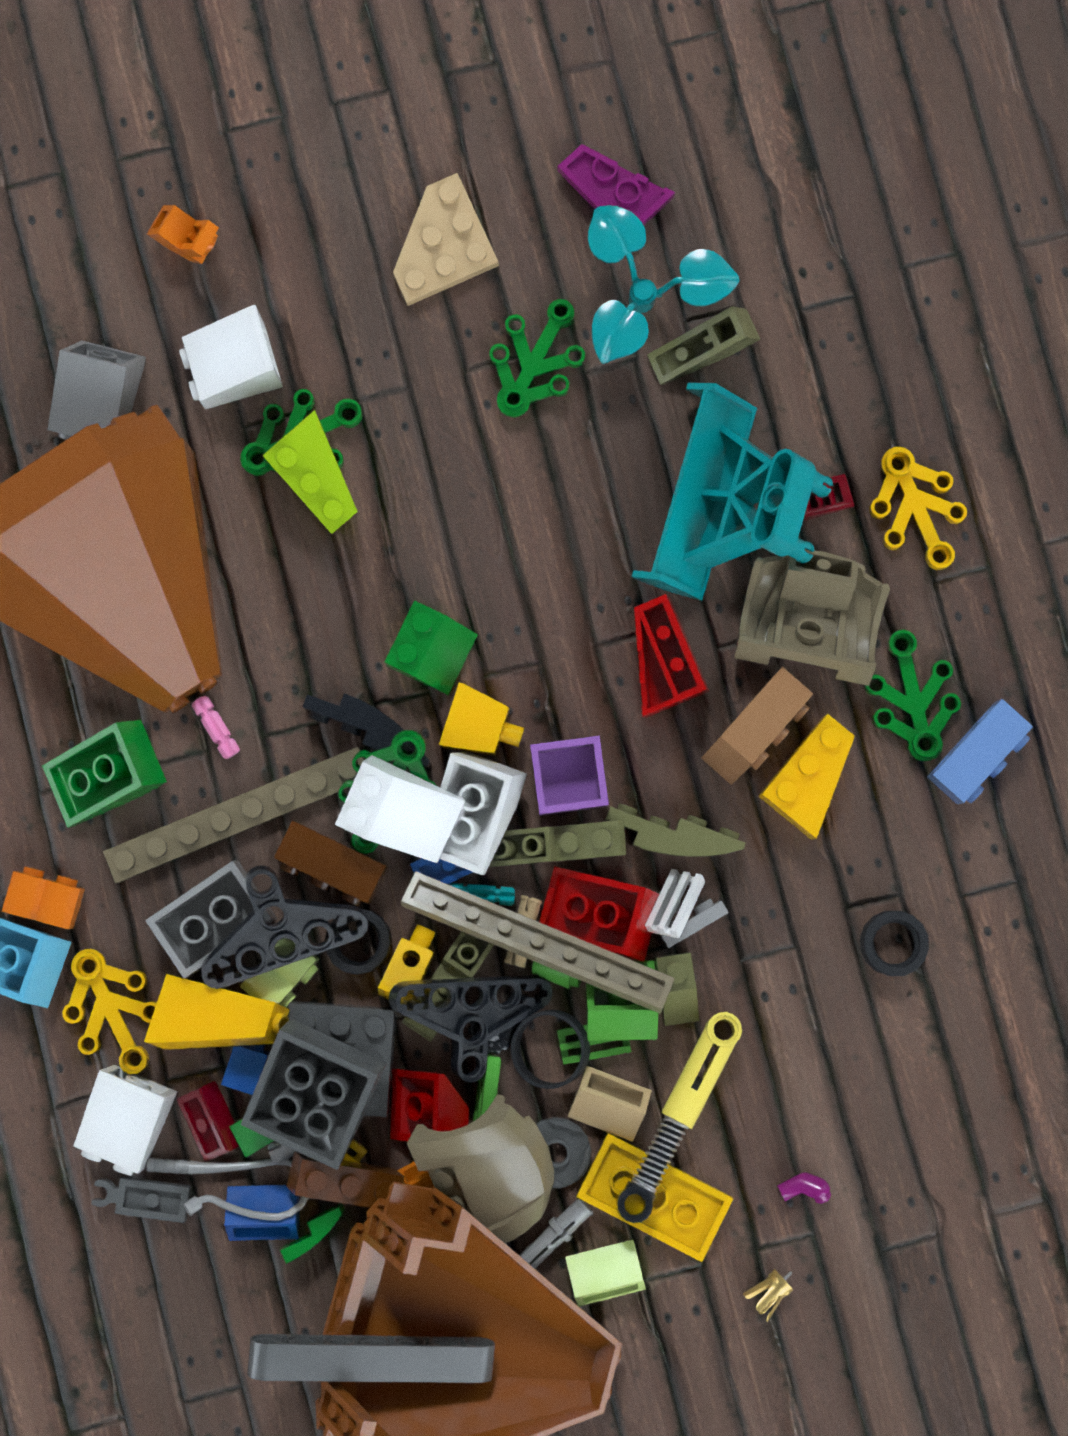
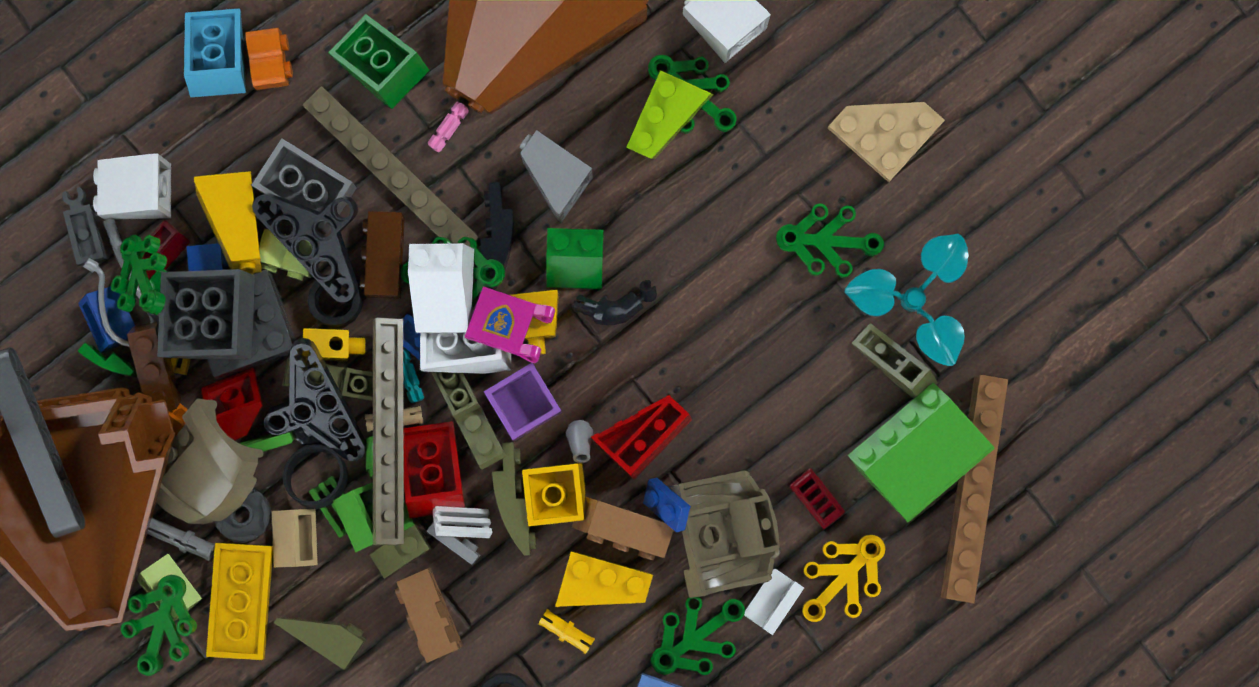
camera: 60 degrees right, 0 degrees up
yellow plant [62,949,157,1074] -> none
magenta wing [557,144,676,226] -> none
piece [616,1012,742,1223] -> none
teal piece [632,383,833,600] -> none
none -> green plant [111,235,167,315]
none -> green plant [121,575,197,676]
none -> olive slope [274,617,367,670]
none -> medium nougat wedge [395,568,463,663]
none -> dark pink flag [465,286,555,363]
none -> light grey slope [520,130,593,223]
none -> yellow slope [522,463,585,526]
none -> yellow pin [538,609,595,654]
none -> light grey cone [566,420,593,463]
none -> black arm [573,280,657,325]
none -> blue plate [643,478,691,532]
none -> white panel [744,569,804,635]
none -> bright green slope [848,383,995,522]
none -> medium nougat brick [941,375,1008,603]

